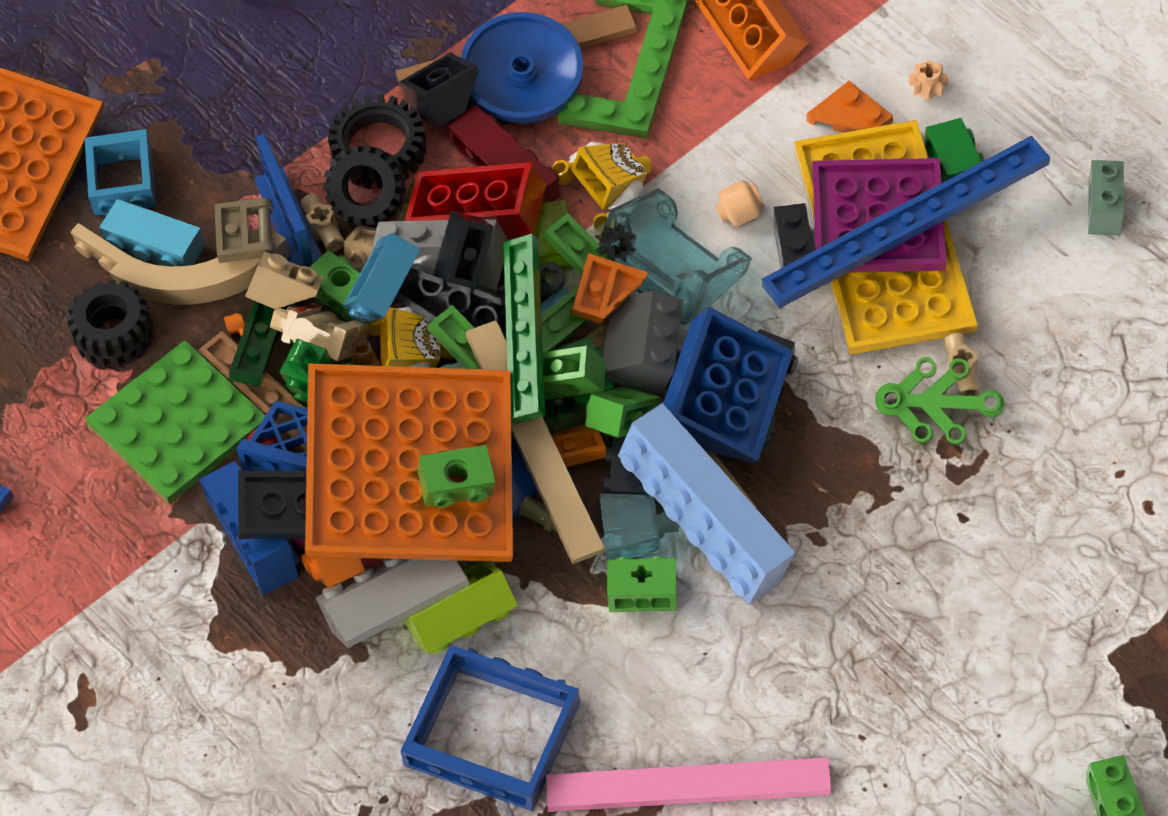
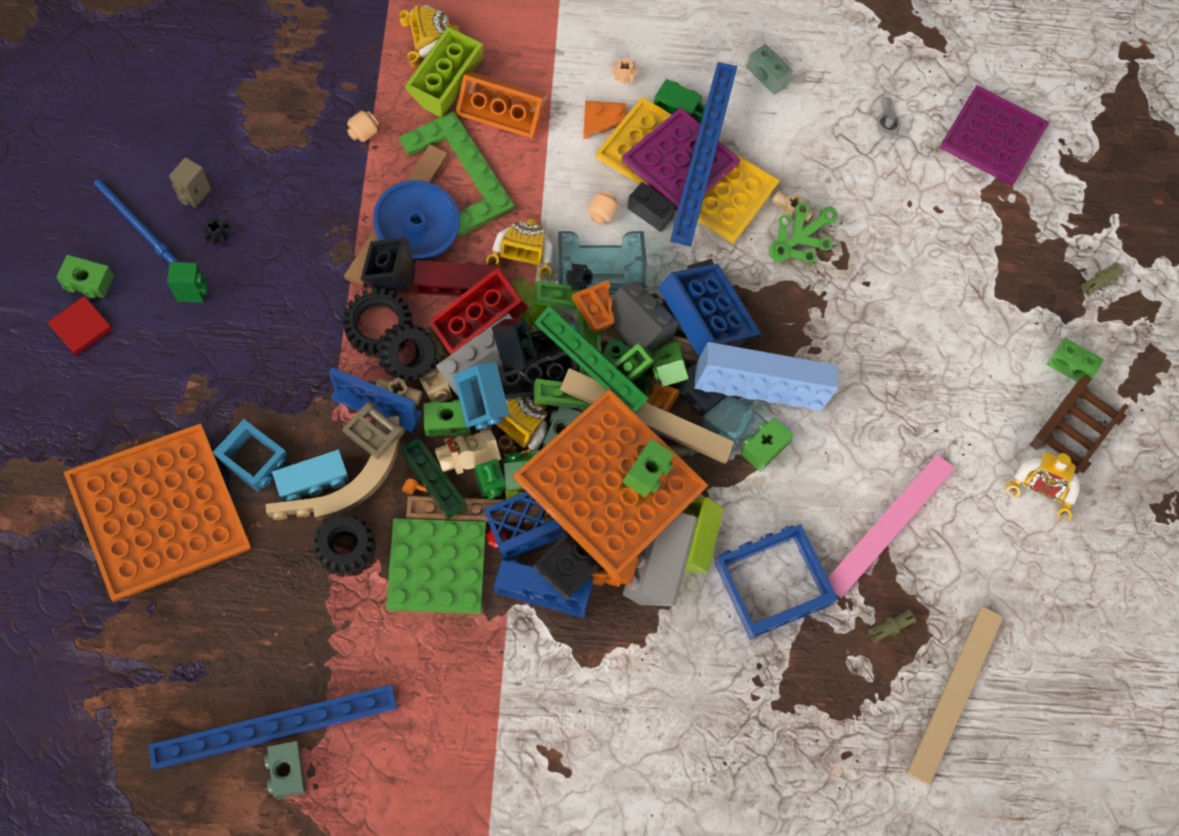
camera: 55 degrees left, 10 degrees up
tan slope [245,251,324,309] -> none

